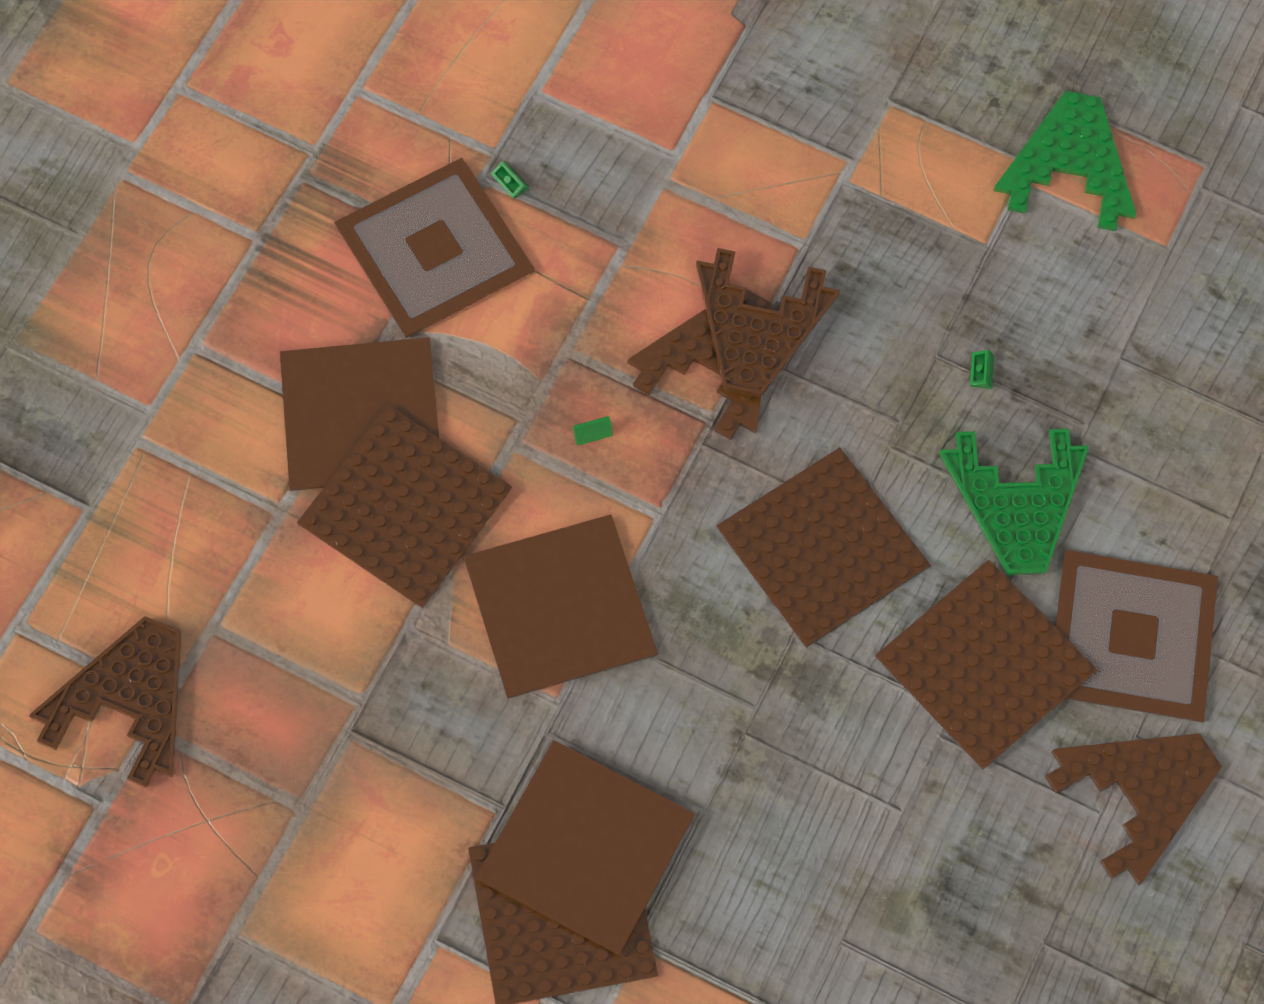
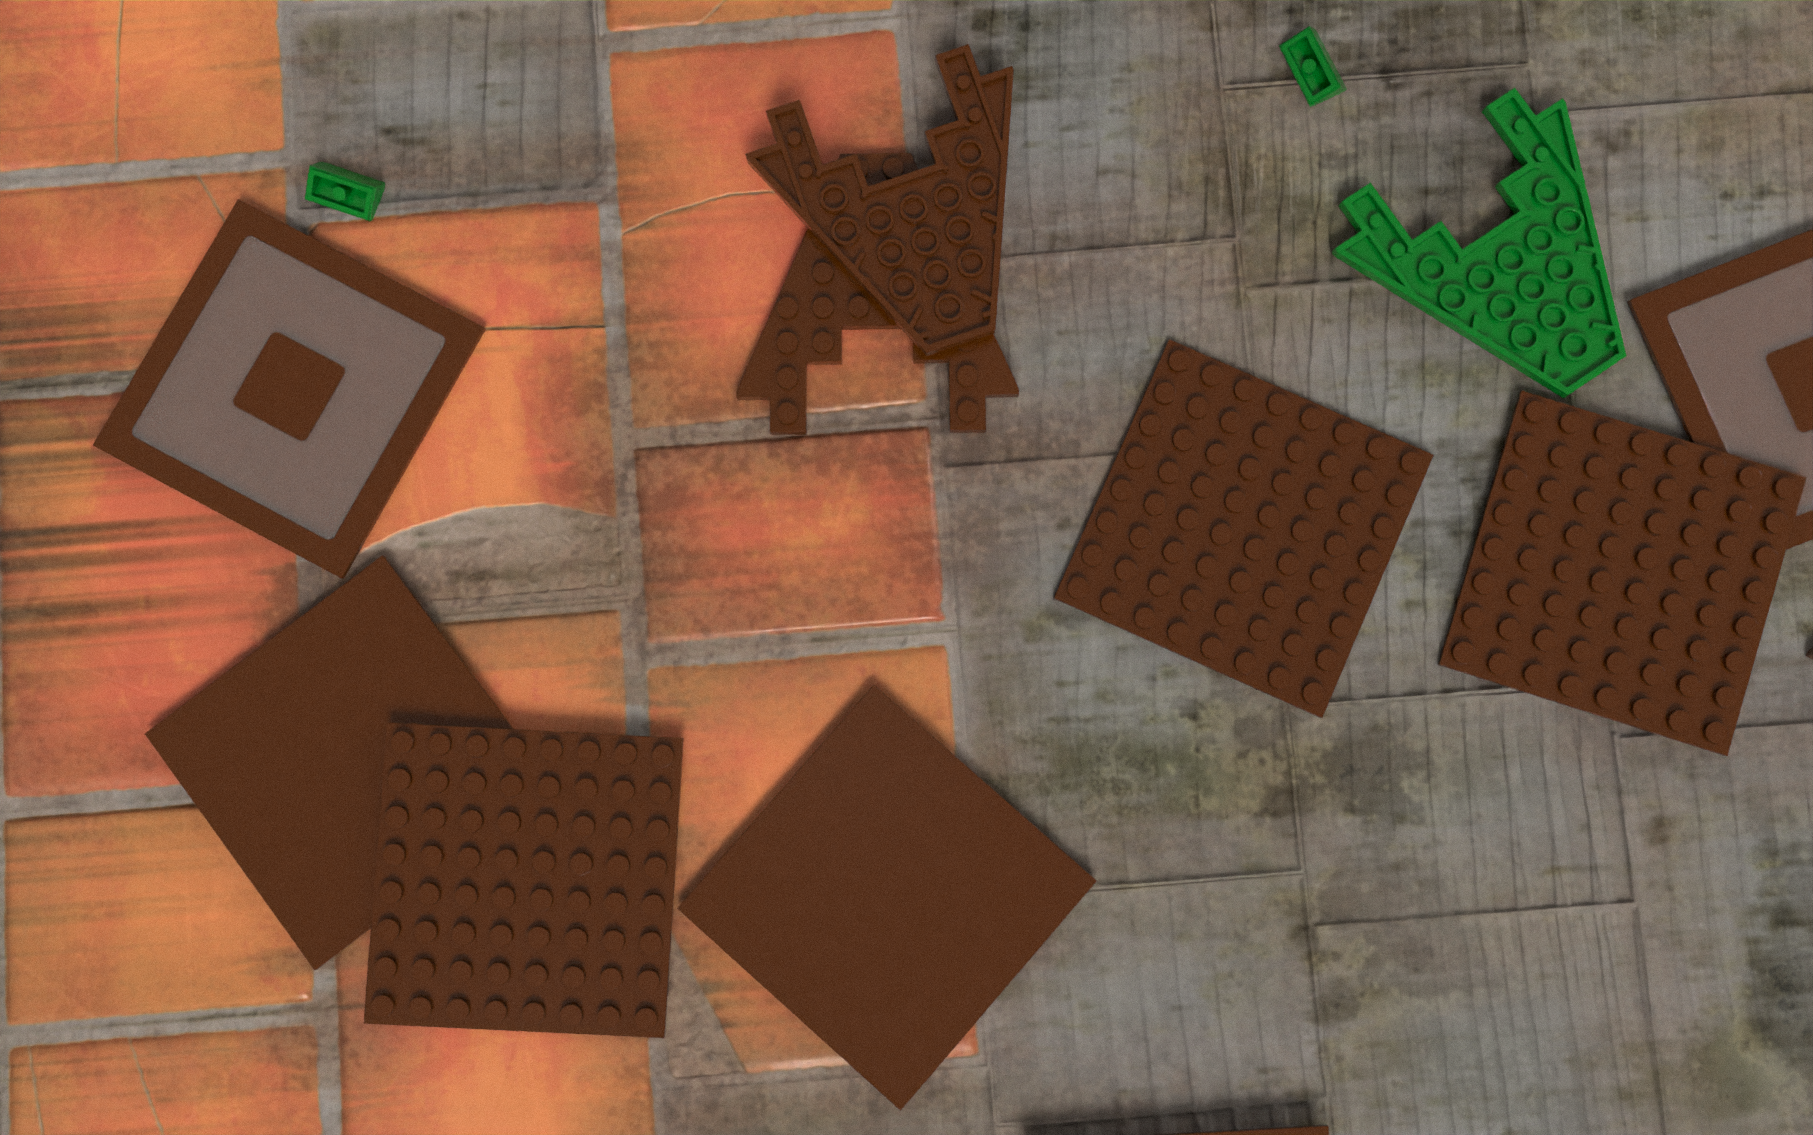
camera: 25 degrees left, 15 degrees up
green slope [573,416,613,446] -> none

